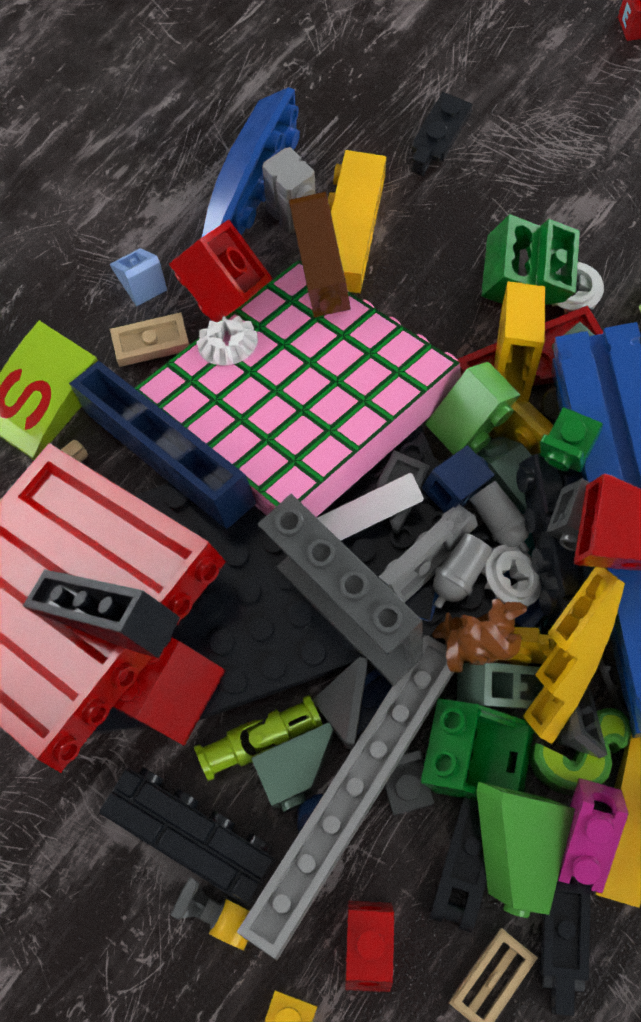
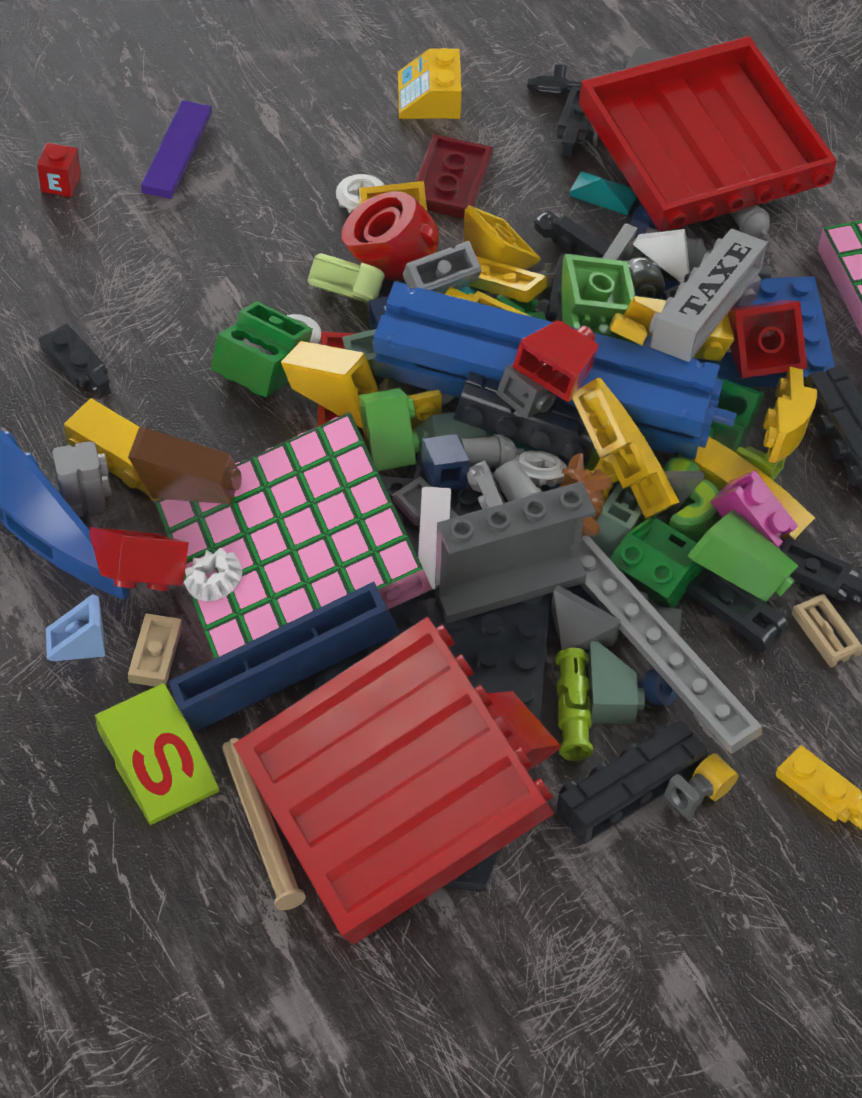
camera: 70 degrees left, 15 degrees down
black slope [23,569,181,658] -> none
red torso [345,901,394,992] -> none
green bracket [540,407,603,472] -> none

